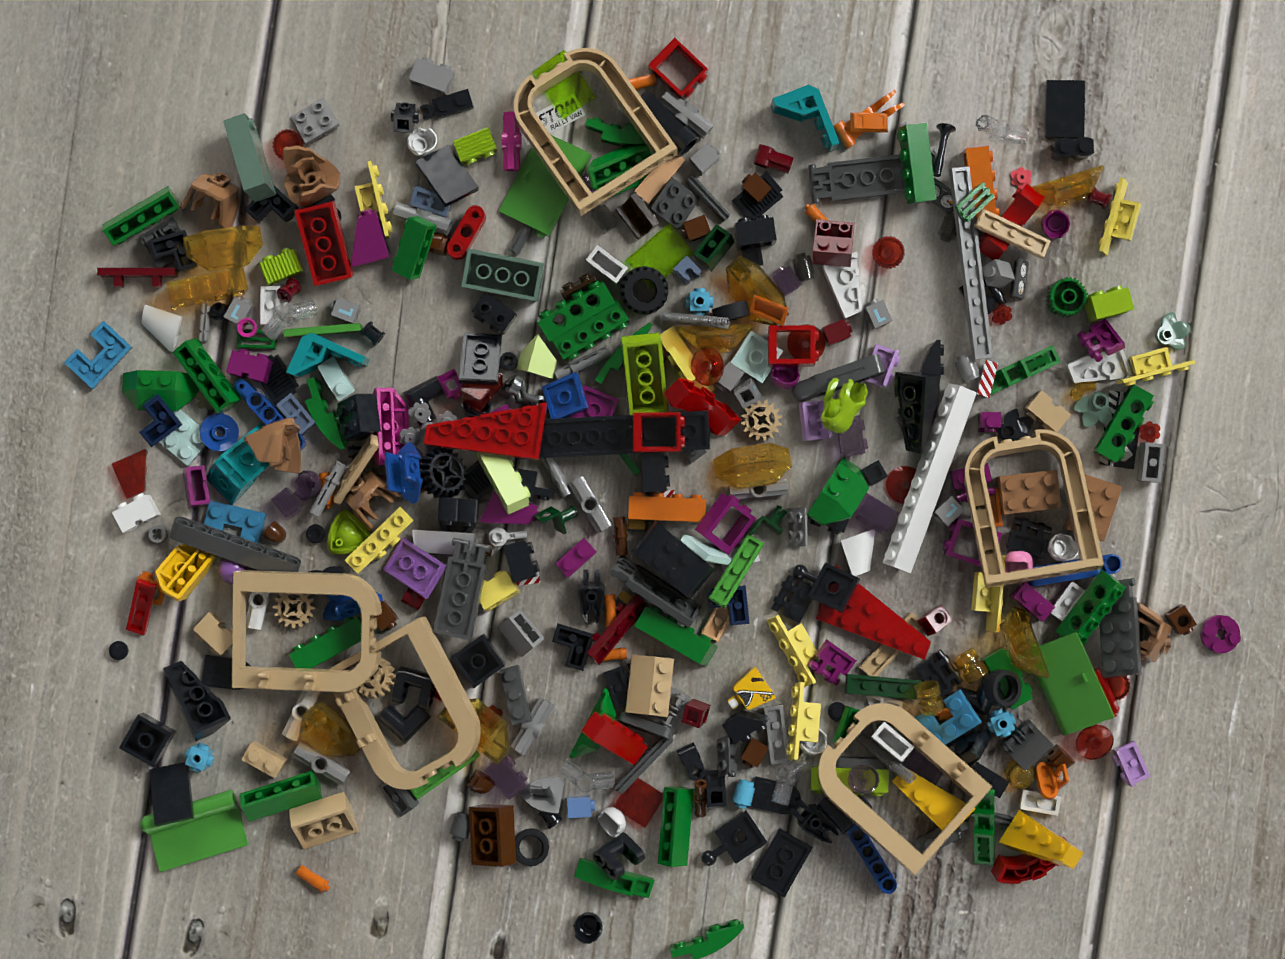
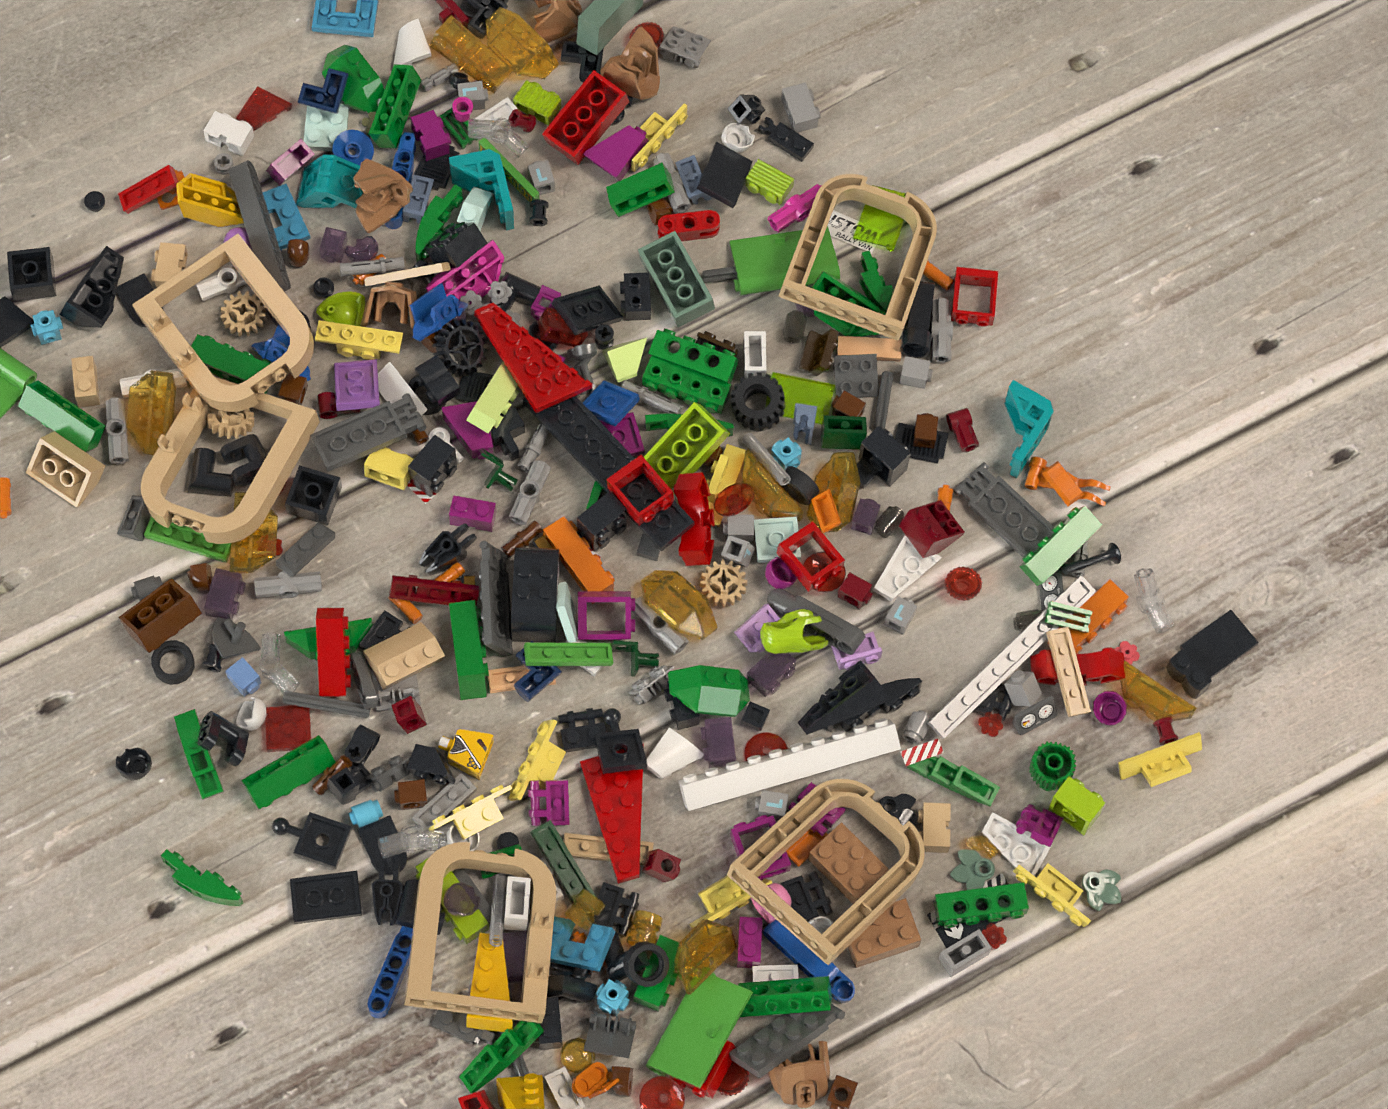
camera: 50 degrees right, 20 degrees down
light grey brick [497,609,545,657] -> none
black brick [552,623,594,671] -> none
magenta brick [978,412,1001,432] -> none

